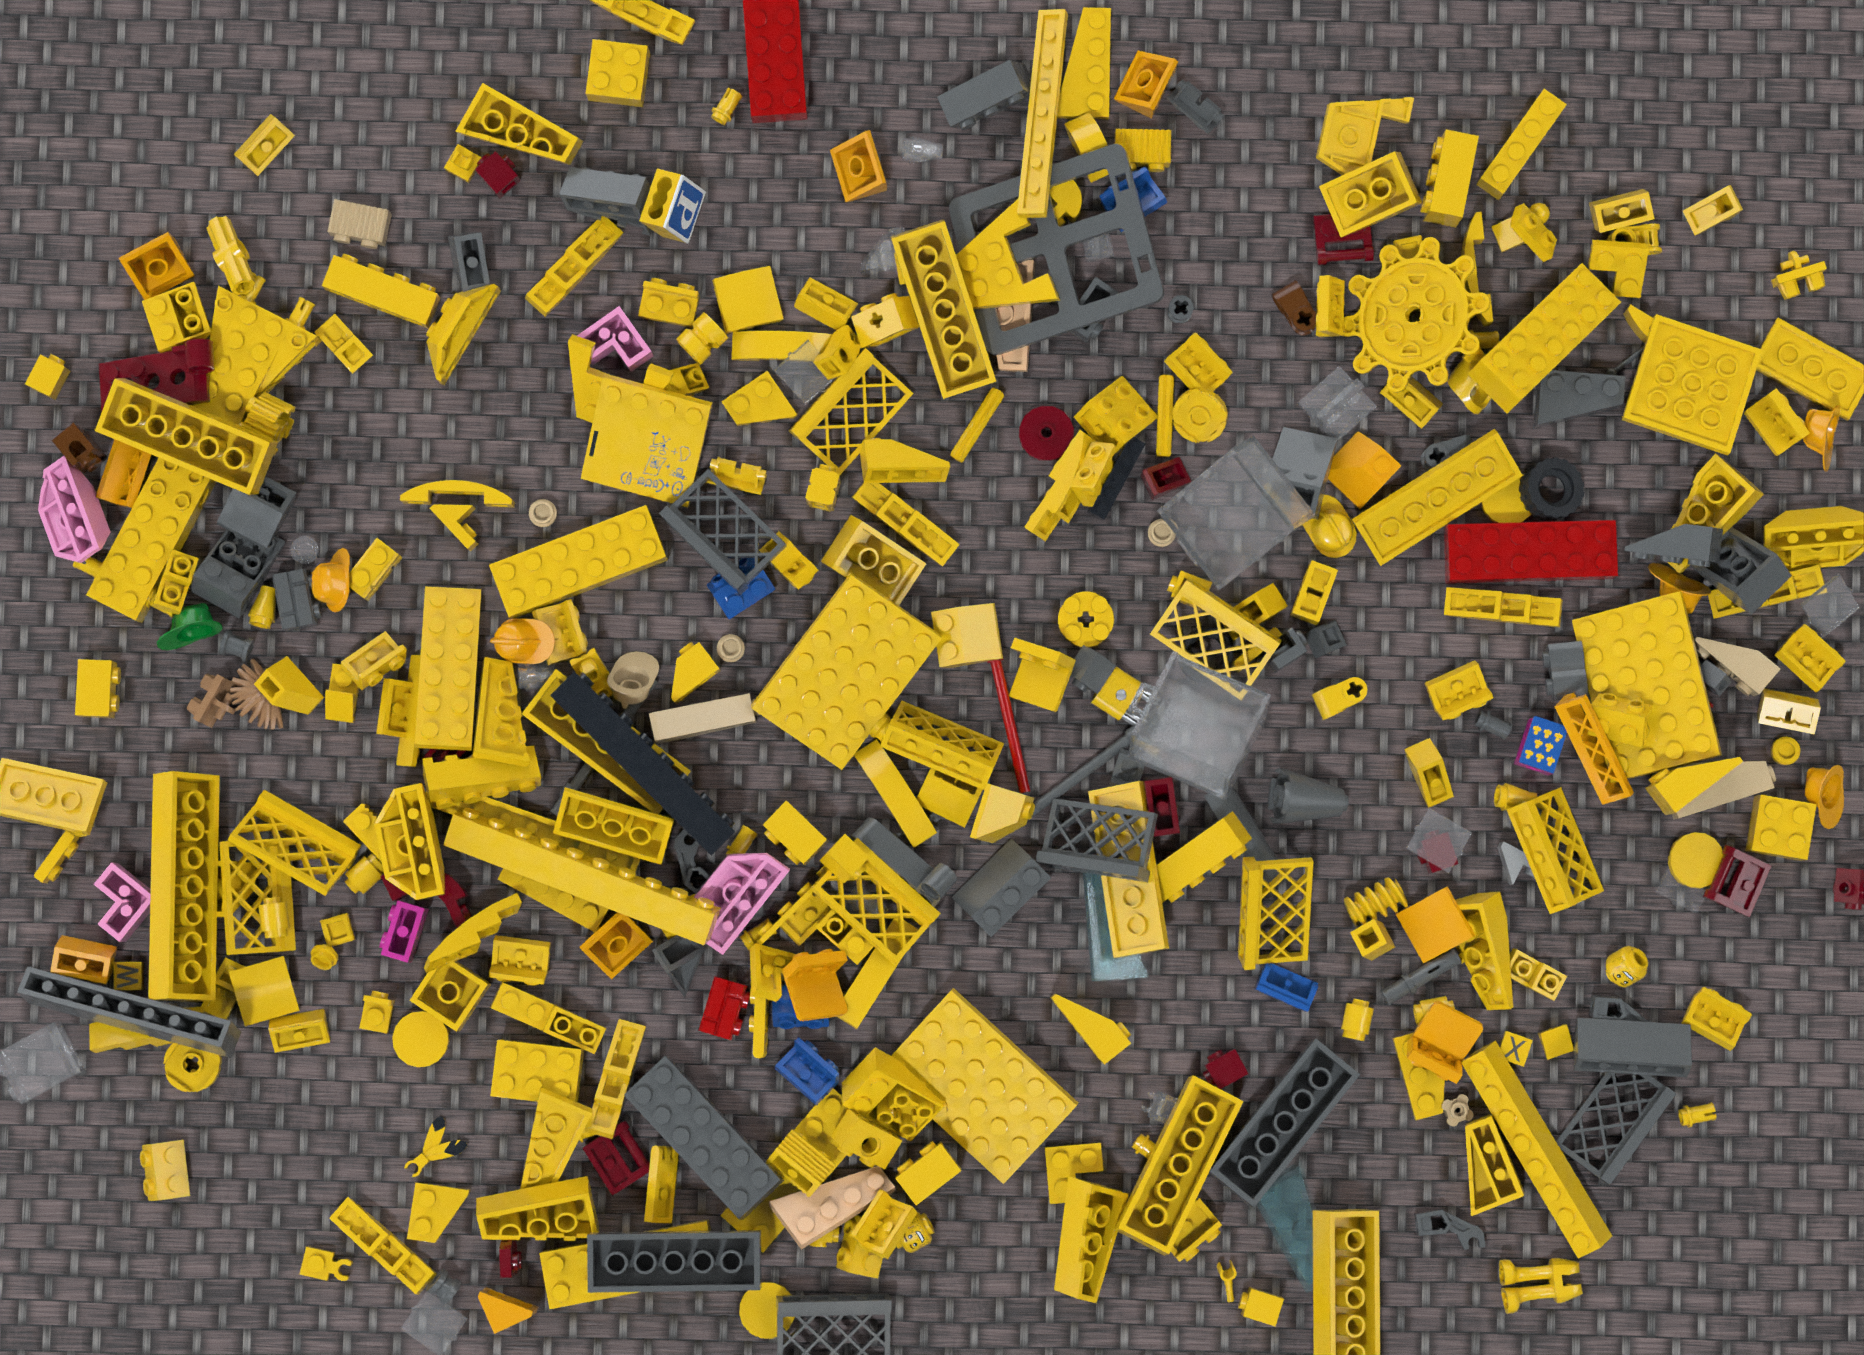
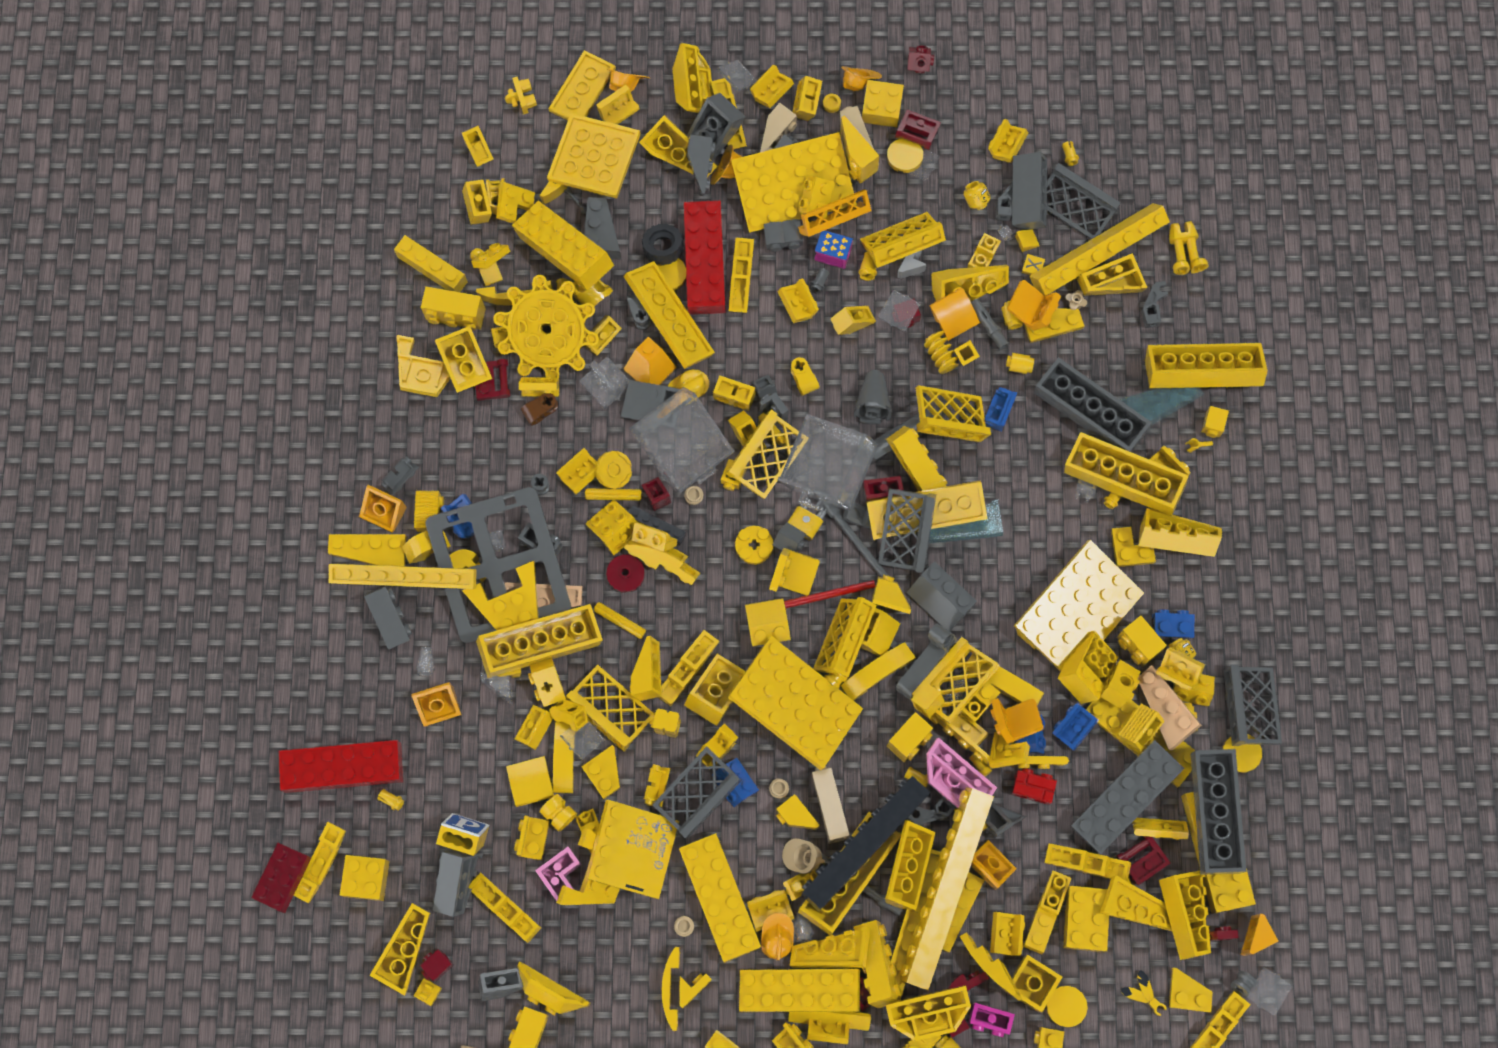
camera: 90 degrees left, 10 degrees down
yellow slope [1050,994,1131,1065] -> none
dark red brick [1202,1048,1249,1089] -> none
none -> clear plate [997,224,1013,242]
none -> blue bracket [1152,609,1195,638]

